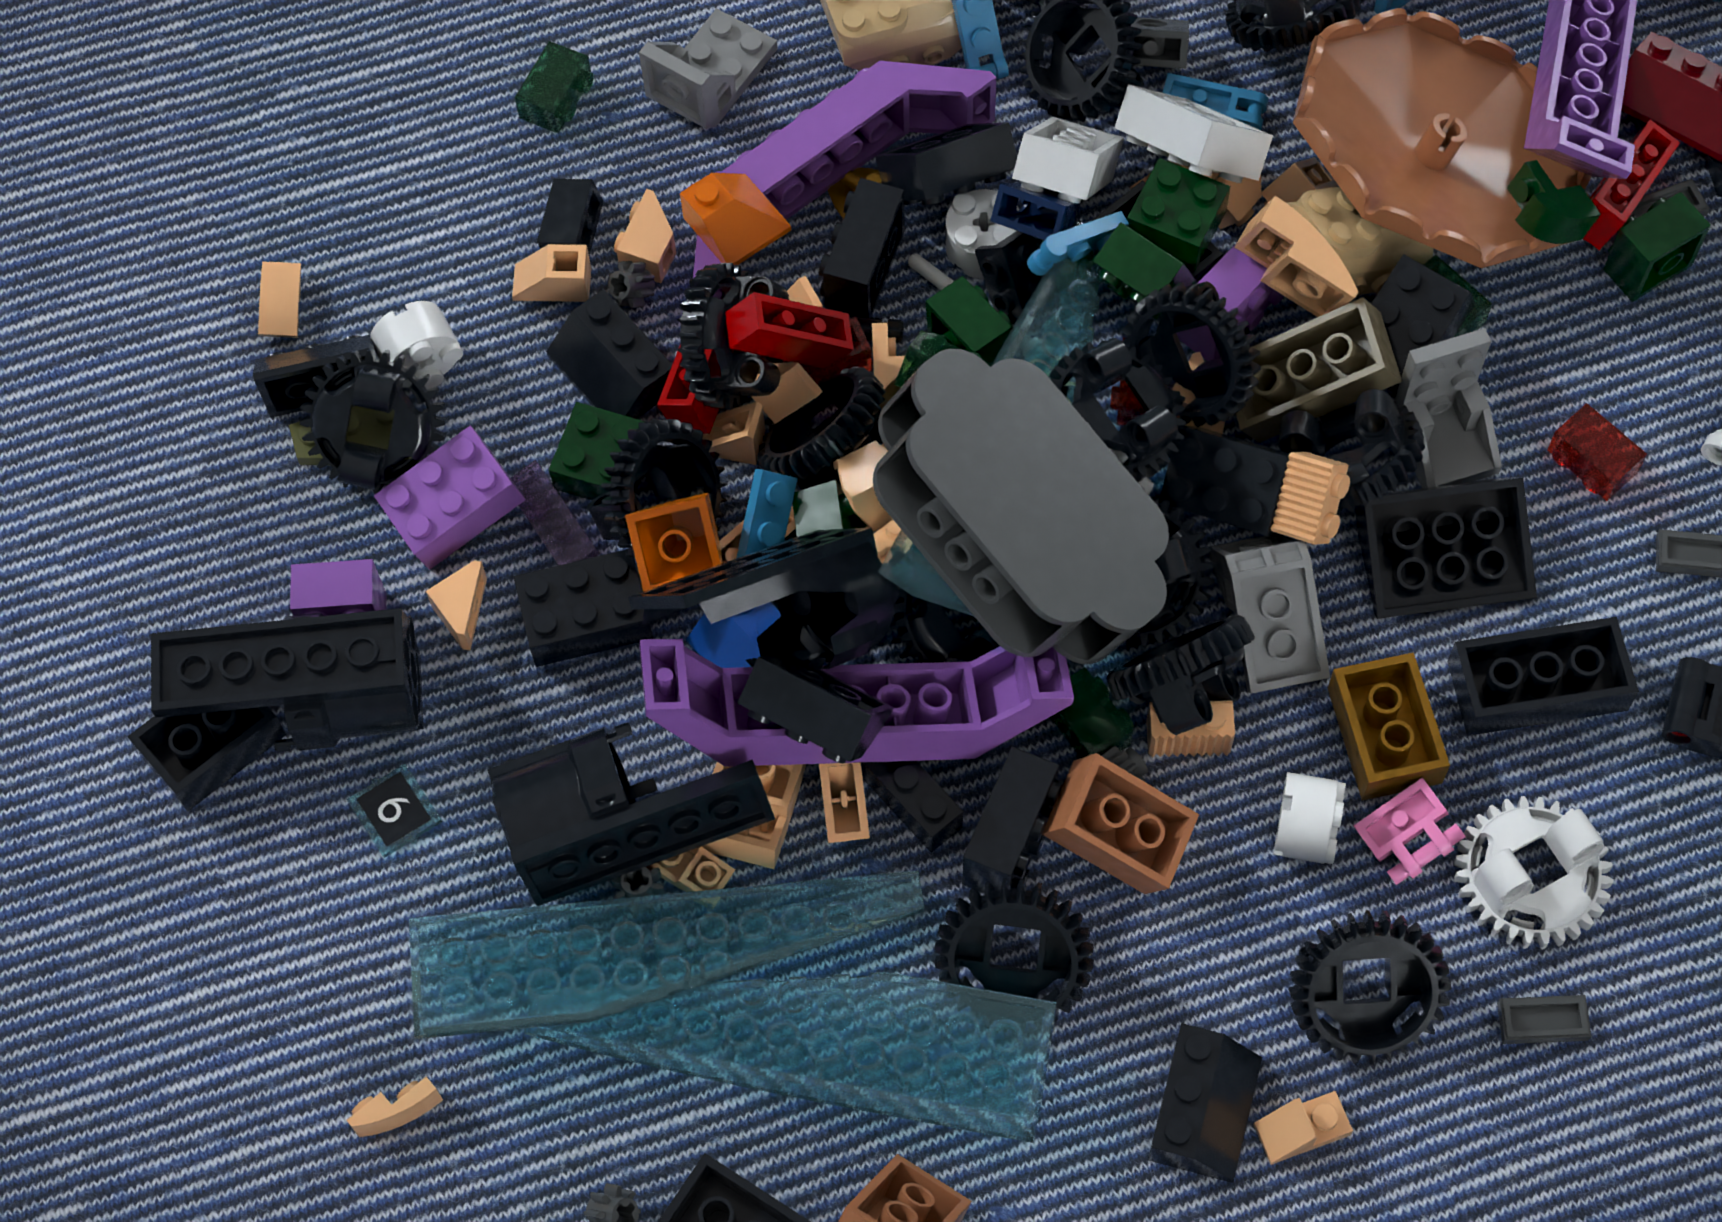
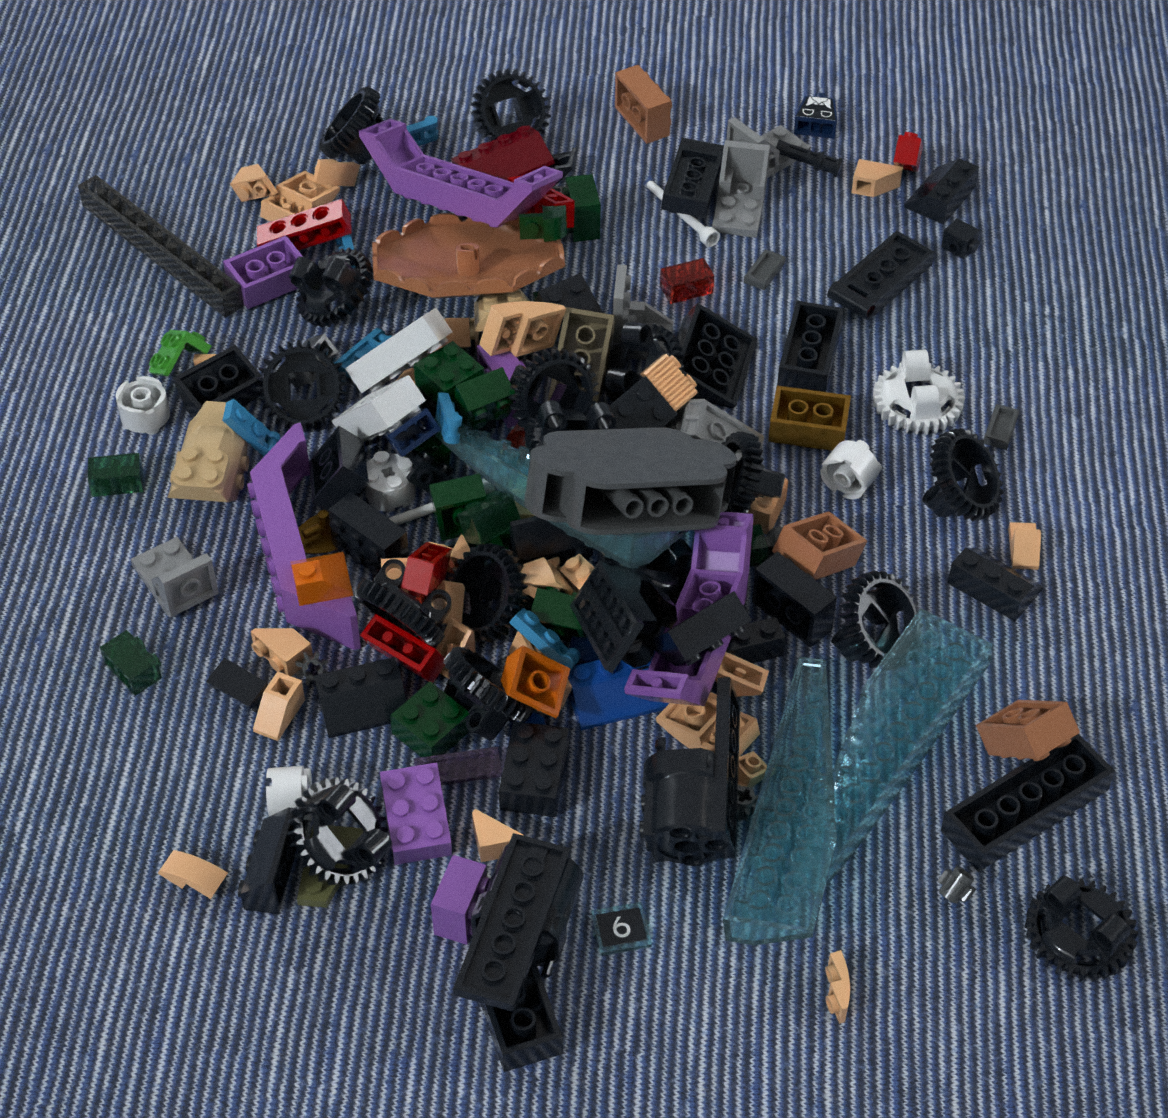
camera: 70 degrees left, 15 degrees down
bright pink plate [1354,777,1466,885] -> none

